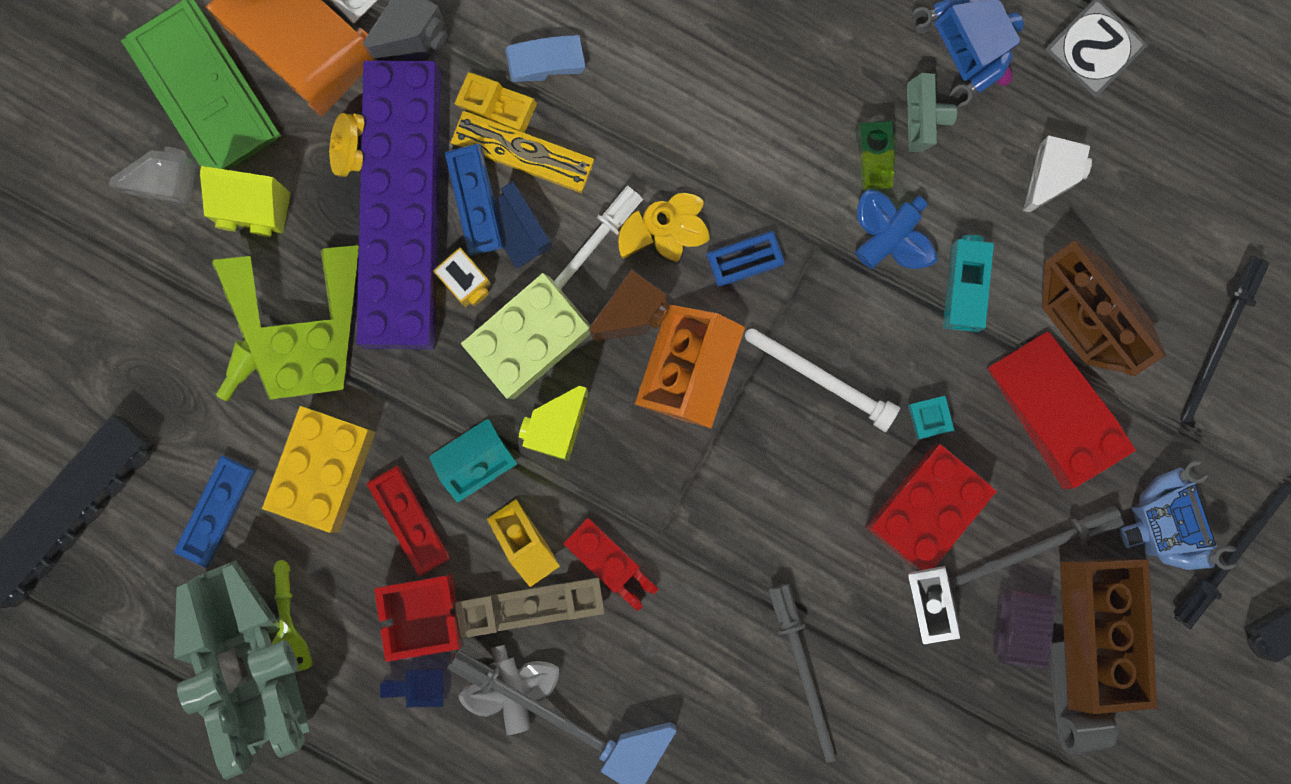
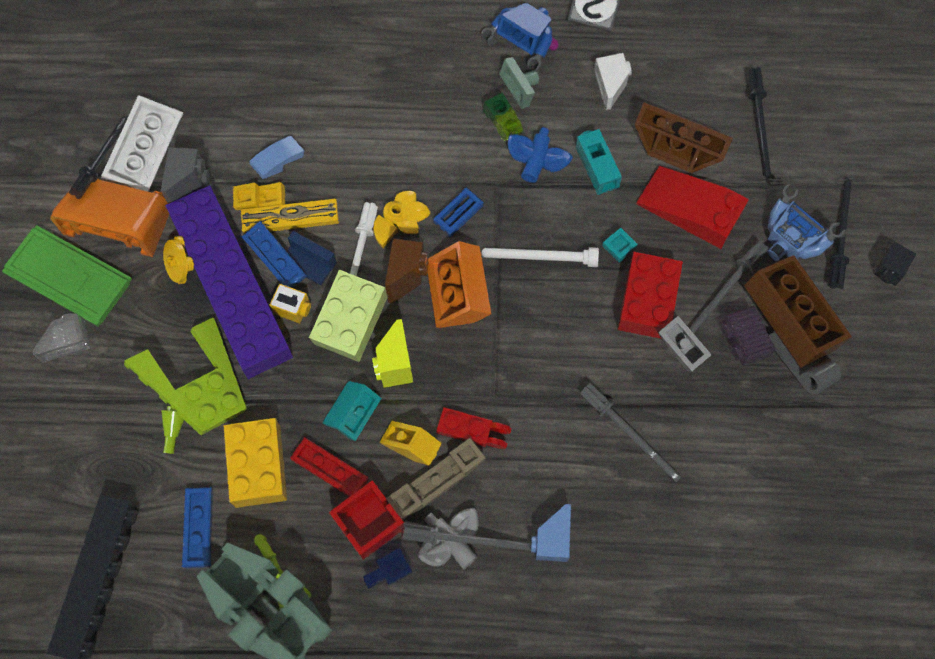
camera: 30 degrees left, 15 degrees down
neon yellow slope [200,166,291,237] -> none

